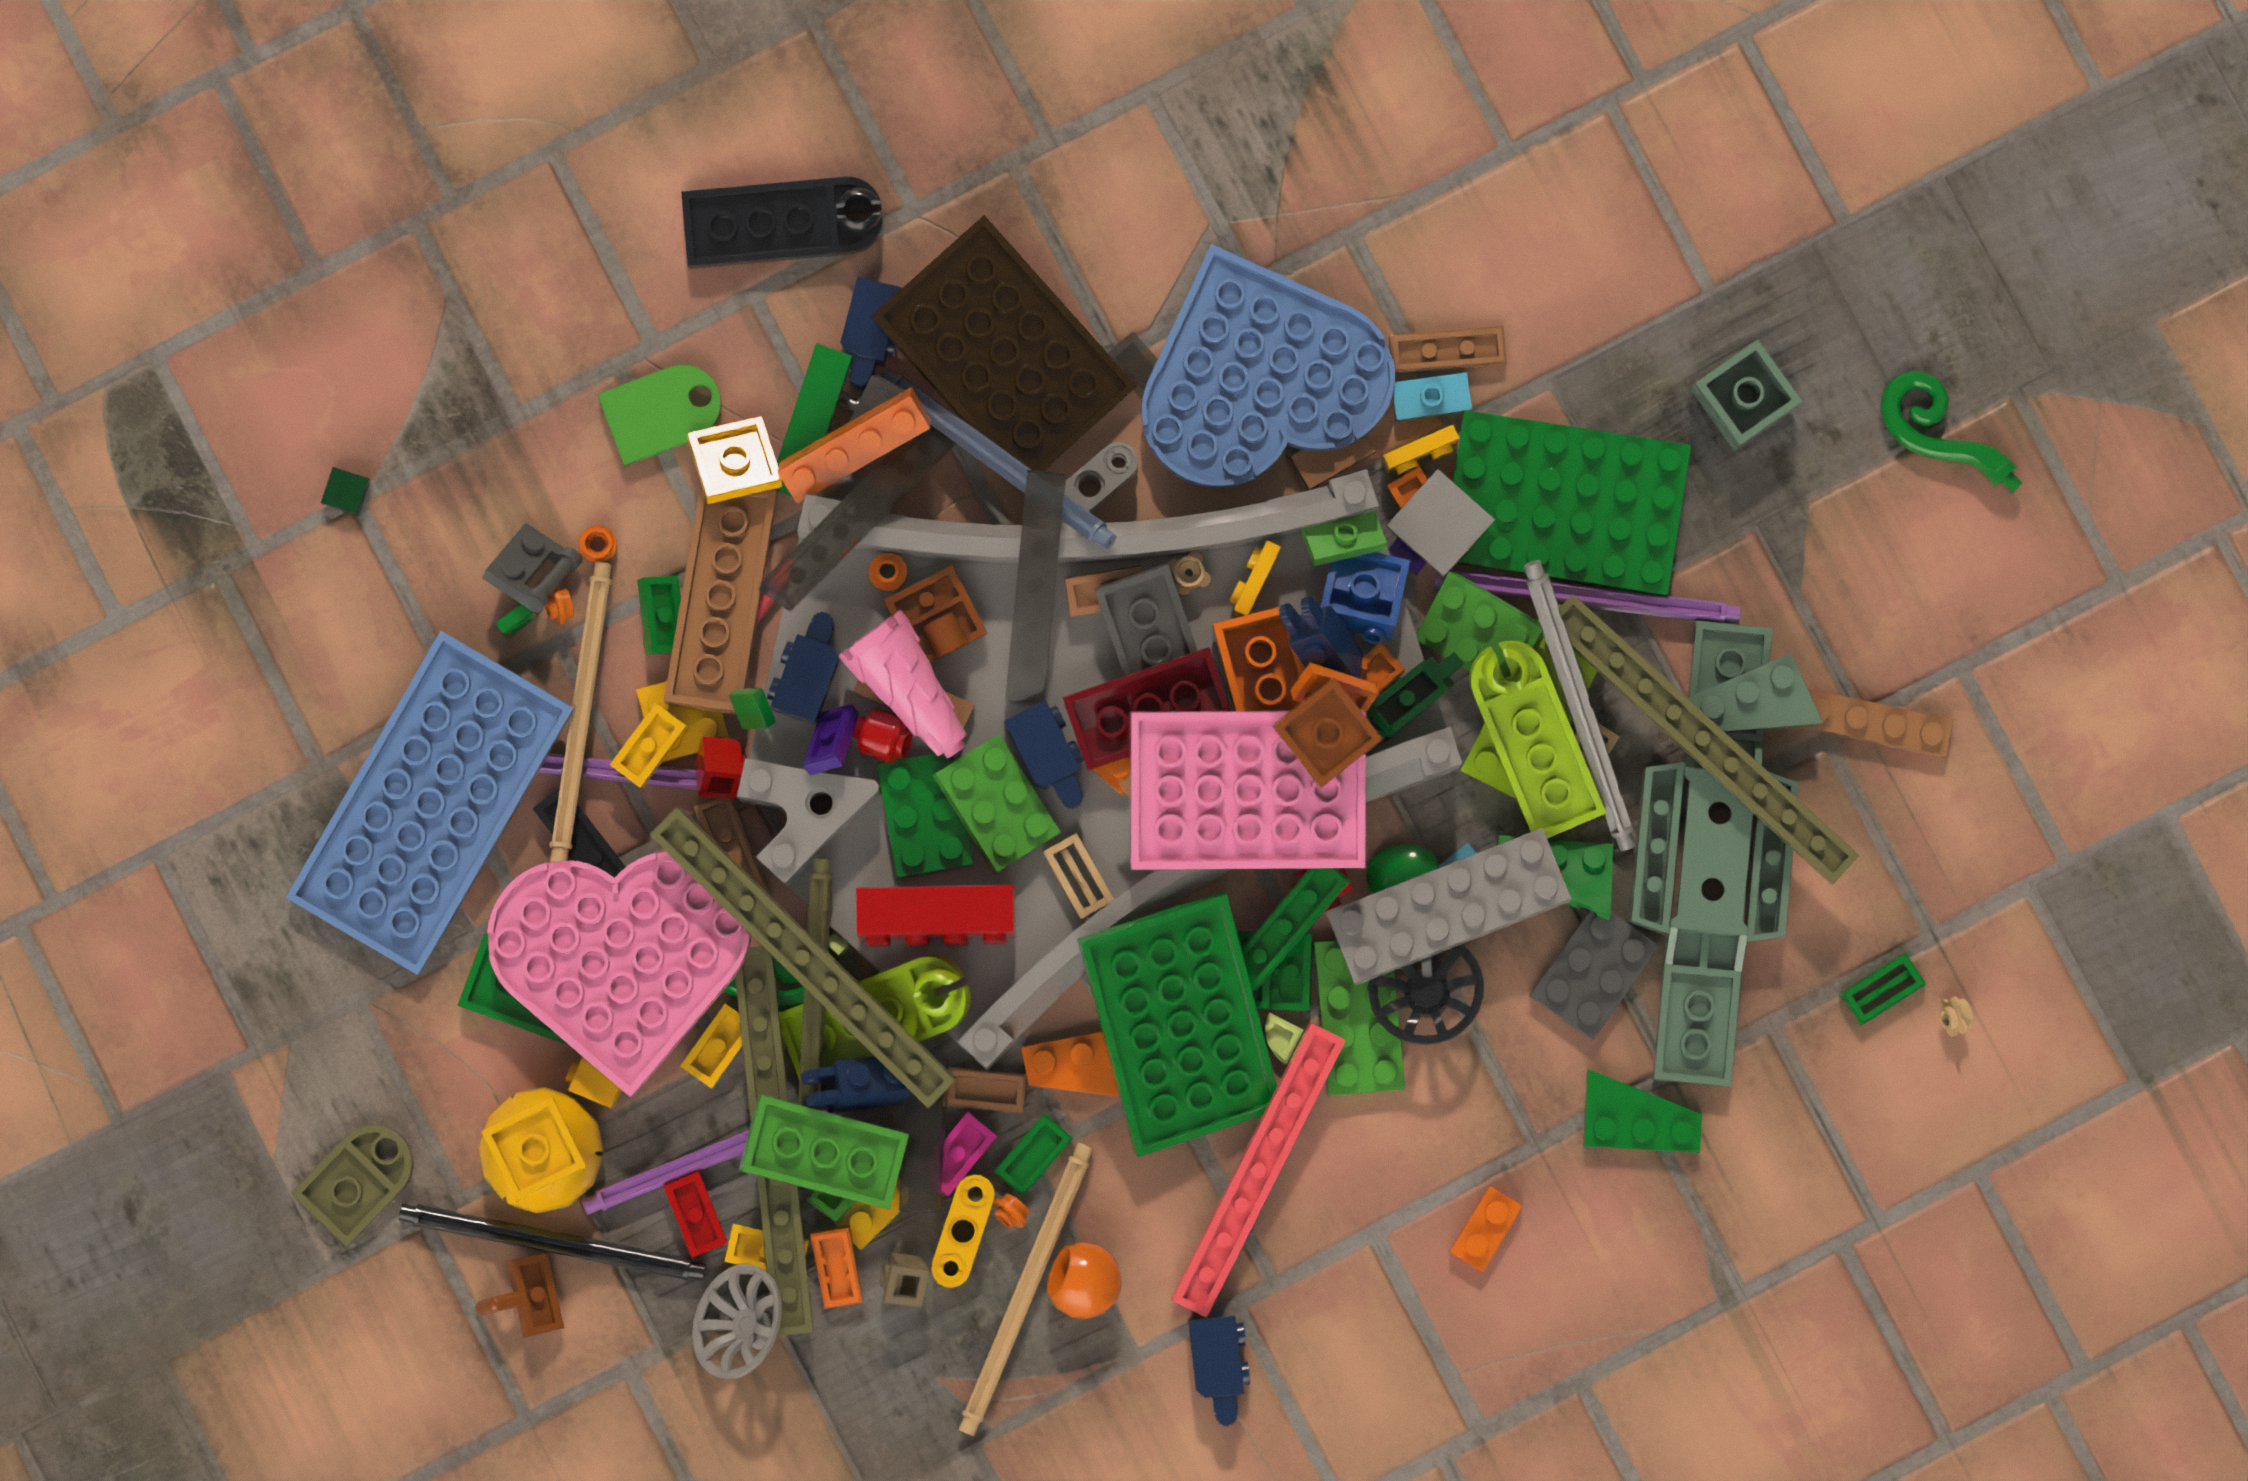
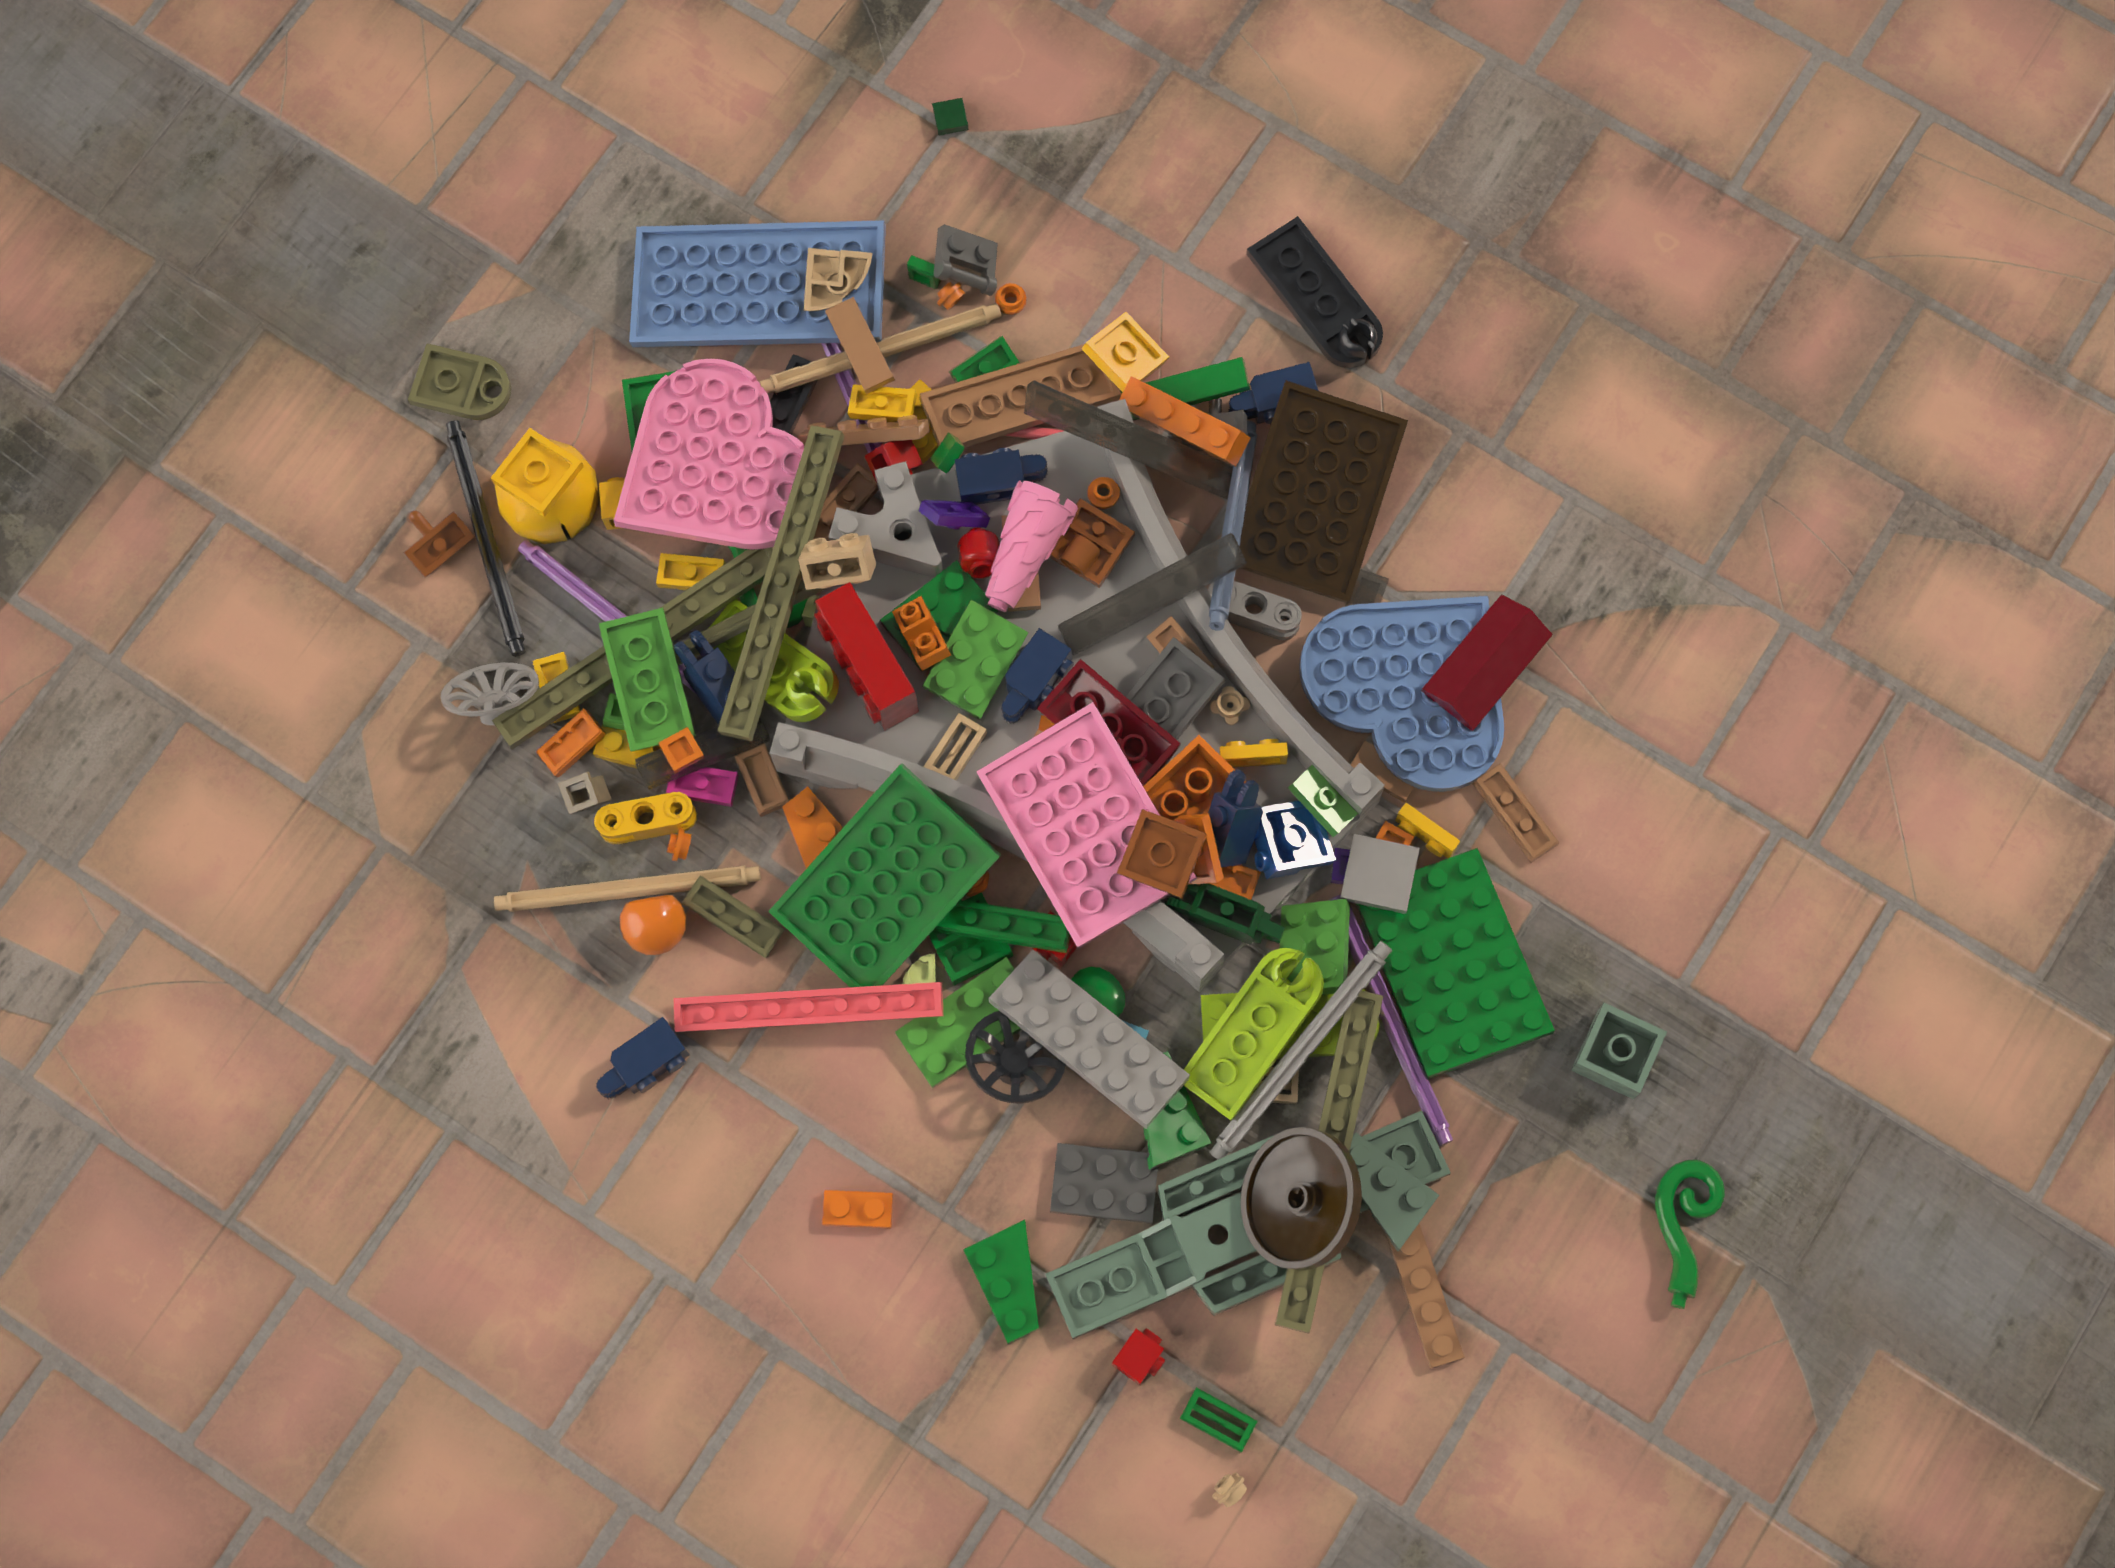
camera: 70 degrees right, 10 degrees down
bright green tile [597,365,722,467] -> none
red plate [663,1171,728,1258] -> none
green tile [994,1113,1073,1197] -> none
medium azure plate [1392,372,1472,422] -> none
none -> orange plate [658,727,704,774]
none -> olive tile [682,875,784,958]
none -> medium nougat plate [797,415,930,446]
none -> tan brick [798,533,876,590]
none -> tan brick [803,248,872,311]
none -> medium nougat tile [825,297,895,394]
none -> orange slope [892,596,951,671]
none -> red brick [1112,1328,1166,1385]
none -> dark brown dish [1241,1127,1362,1270]
none -> dark red slope [1421,594,1553,732]

